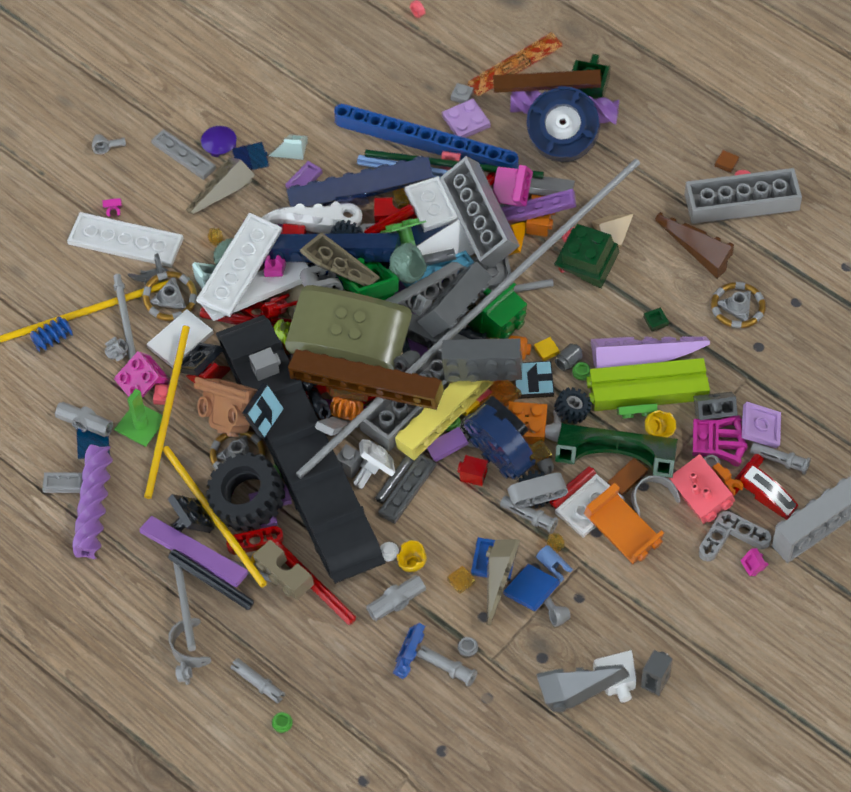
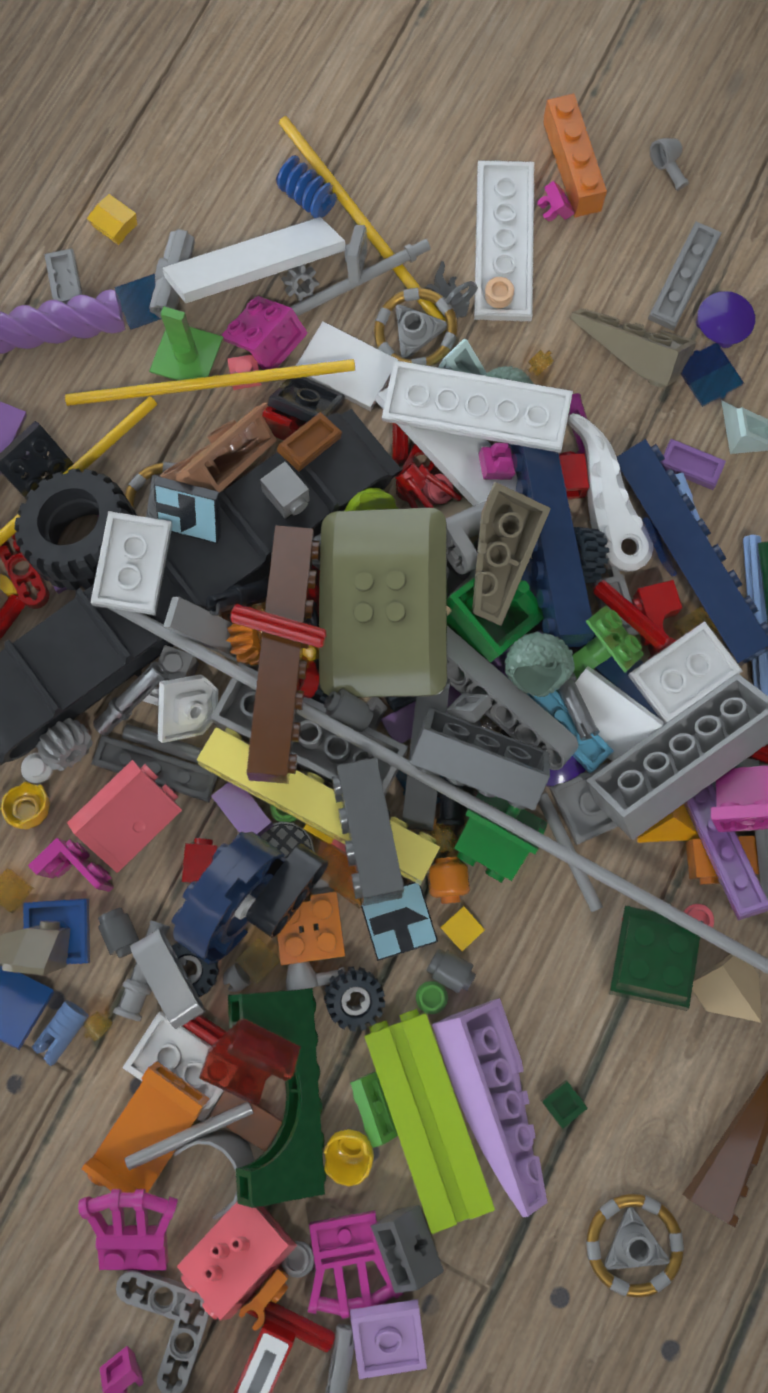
camera: 75 degrees right, 20 degrees up
none -> dark pink bracket [28,838,114,892]
none -> light grey gear [36,718,93,771]
none -> coral piece [67,760,182,873]
none -> dark pink plate [78,1189,178,1270]
none -> yellow piece [86,194,138,245]
none -> white tile [90,511,173,615]
none -> flat silver pin [93,662,168,736]
none -> dark grey brick [98,908,139,958]
none -> light grey bar [125,1101,254,1170]
none -> white tile [163,217,345,303]
none -> clear red panel [199,1018,300,1106]
none -> red axle [231,604,327,648]
none -> dark orange tile [277,412,343,472]
none -> light grey plate [345,225,368,283]
none -> light nougat tile [485,277,514,308]
none -> orange brick [543,93,607,218]

